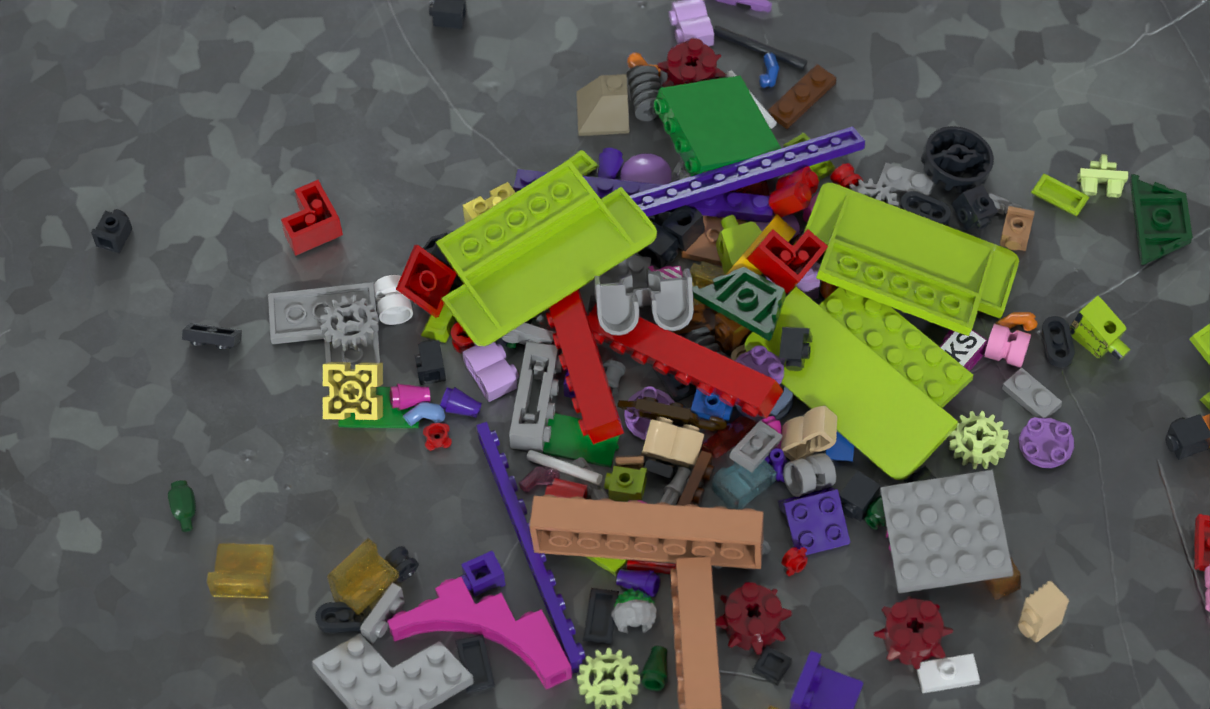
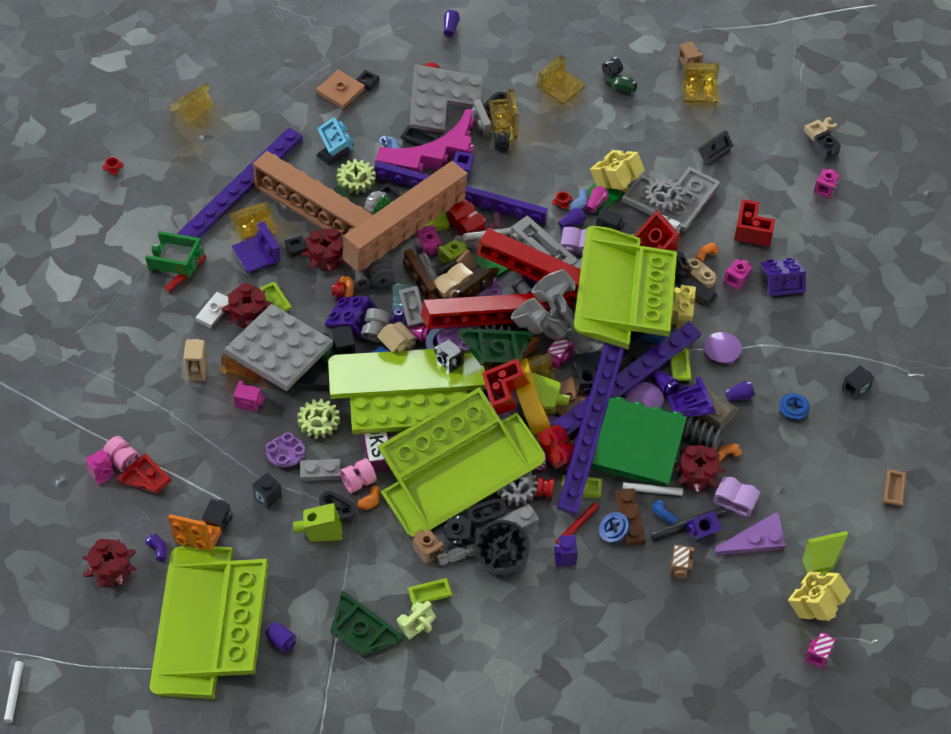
camera: 125 degrees right, 5 degrees down
none -> dark pink brick [233,381,265,412]
none -> black brick [252,473,282,509]
none -> lime tile [260,281,292,312]
none -> orange arm [340,276,355,297]
none -> medium blue arm [379,136,400,148]
none -> dark purple brick [554,535,578,566]
none -> red bar [555,502,600,544]
none -> blue gear [599,512,630,544]
none -> black wheel [602,57,623,78]
none -> dark purple wing [667,377,716,417]
none -> medium nougat brick [670,545,694,579]
none -> black tile [677,277,718,307]
none -> medium nougat brick [678,41,703,70]
none -> clear yellow bracket [682,63,719,103]
none -> tan plate [687,258,716,288]
none -> dark purple brick [687,511,722,540]
none -> orange arm [695,243,719,262]
none -> medium lavender dish [704,332,741,365]
none -> dark pink brick [723,259,752,290]
none -> dark purple cone [725,381,755,401]
none -> dark purple bracket [760,258,806,296]
none -> blue gear [779,393,810,421]
none -> tan plate [804,117,837,141]
none -> dark pink brick [814,169,840,199]

